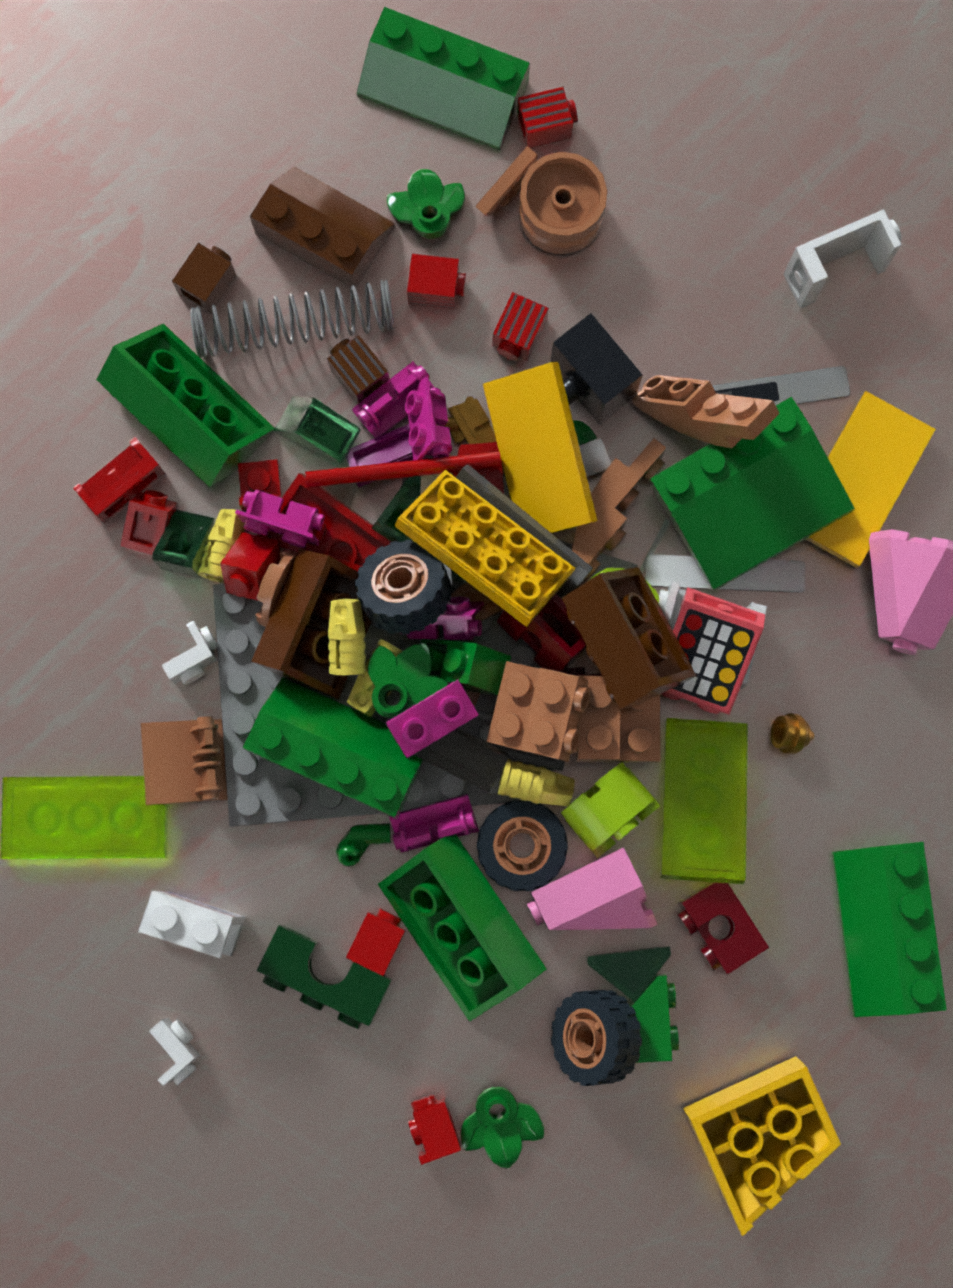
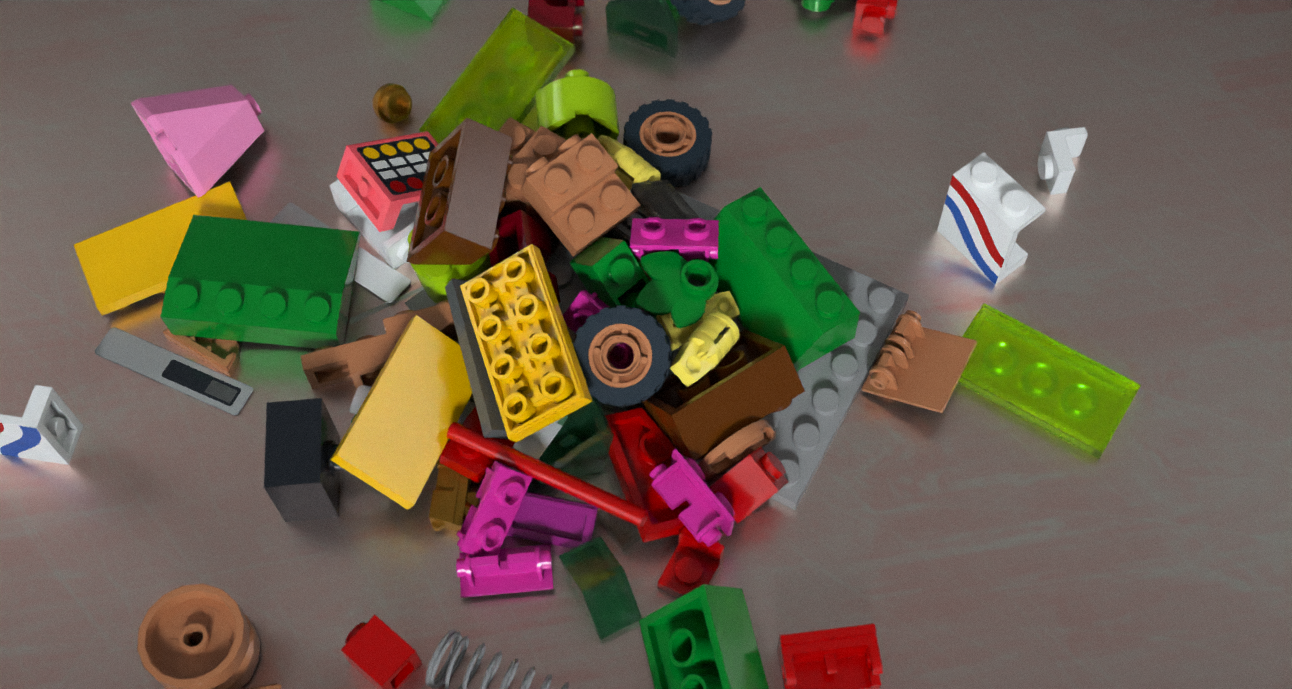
camera: 145 degrees left, 20 degrees down
red bracket [120,490,178,557] -> none
clear green slope [152,509,215,578] -> none
white bracket [162,620,219,685] -> none
light yellow hinge [198,509,245,584] -> none
dark green arch [256,925,393,1029] -> none
reddish brown brick [327,335,389,404] -> none
green arm [336,823,391,867] -> none
red brick [346,908,407,976] -> none
green slope [378,834,547,1022] -> none
dark pink hinge [389,794,479,853] -> none
red brick [492,292,549,361] -> none
bright pink slope [527,847,658,930] -> none
nougat slope [632,375,779,448] -> none

